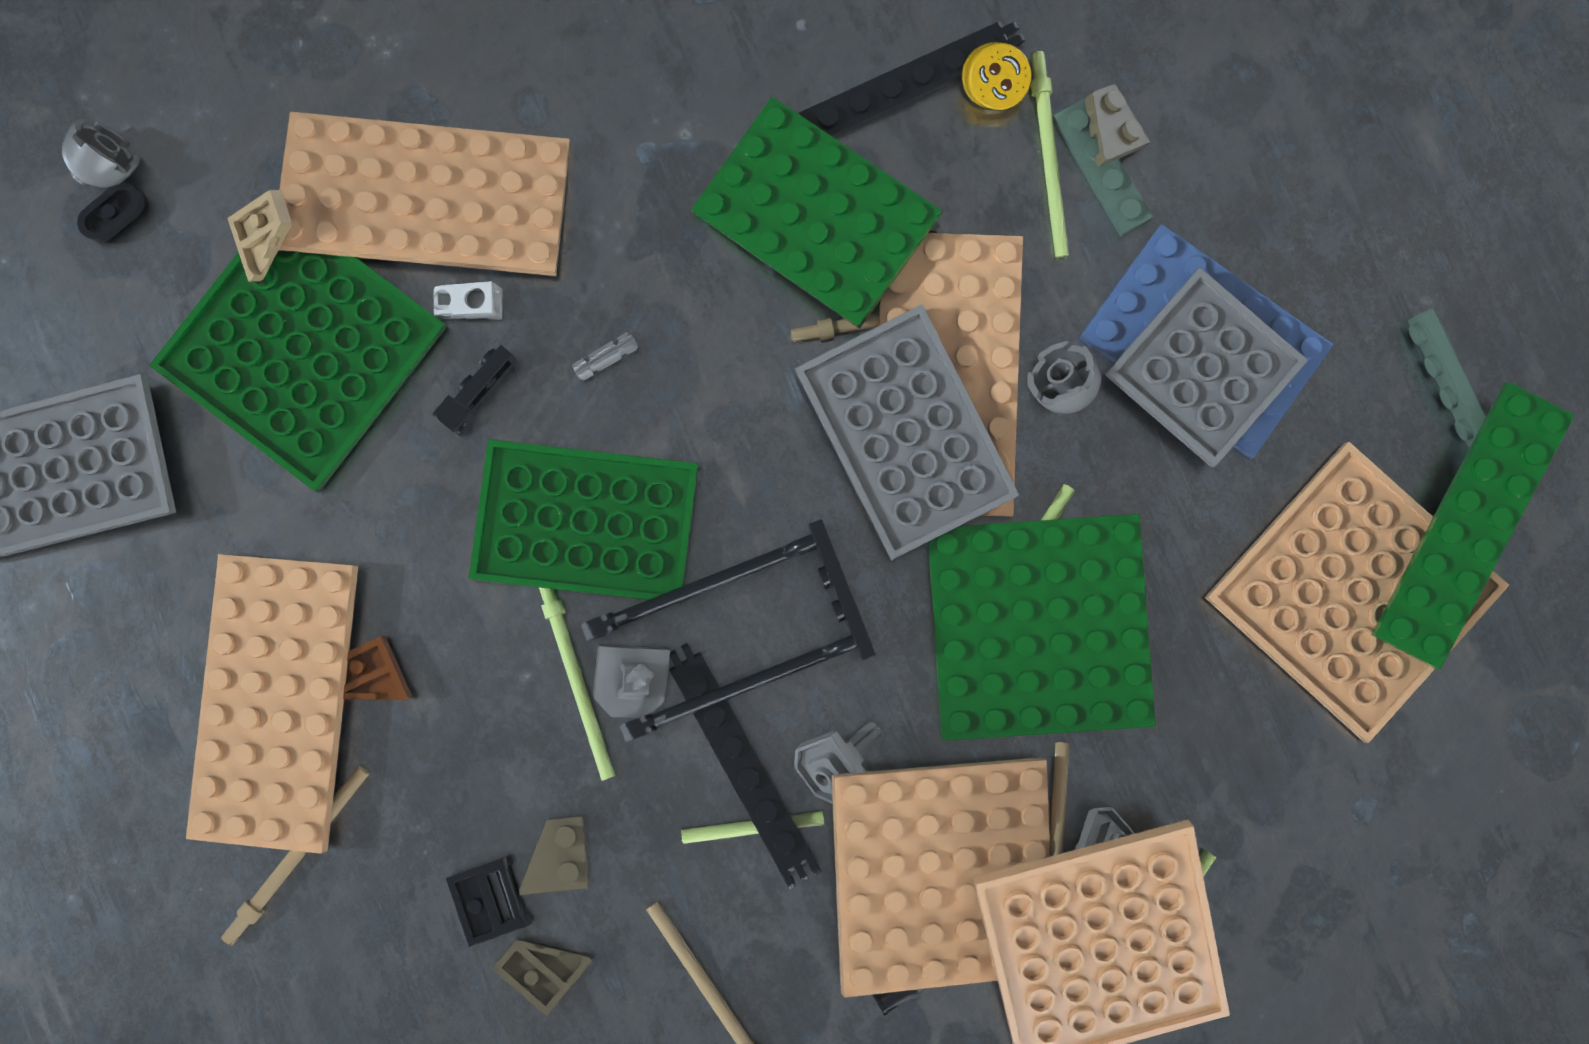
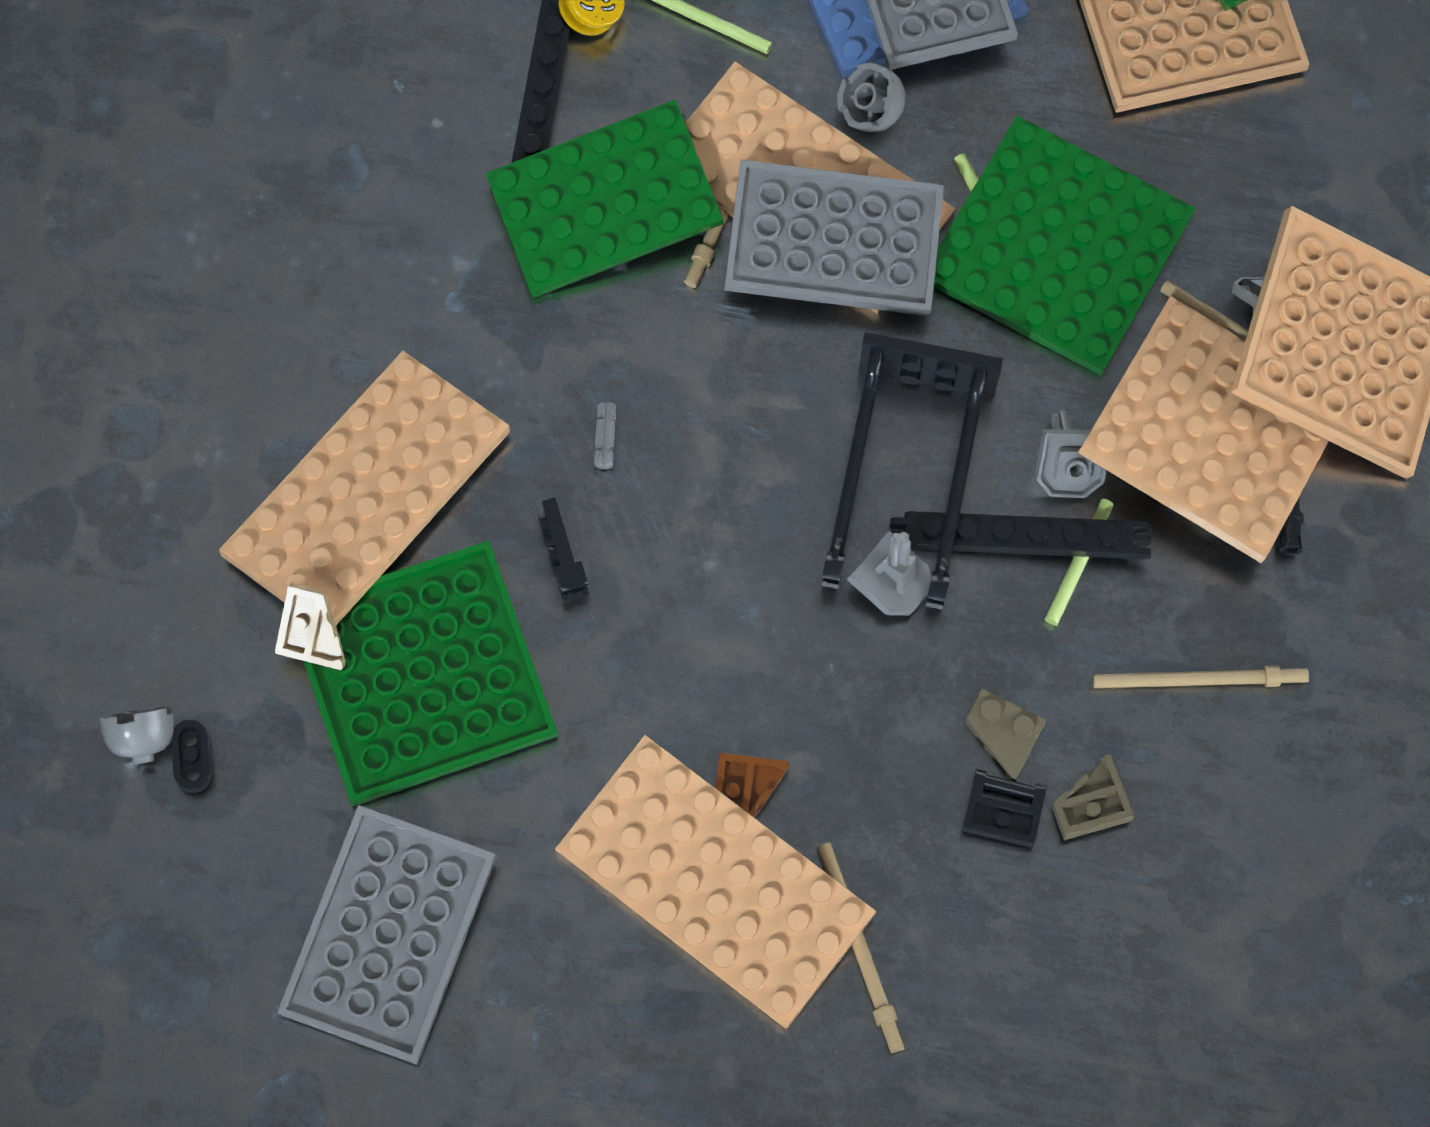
camera: 60 degrees left, 15 degrees down
white leg [434,281,503,320] -> none
green plate [468,439,699,604] -> none
yellowish green bar [539,588,615,781] -> none

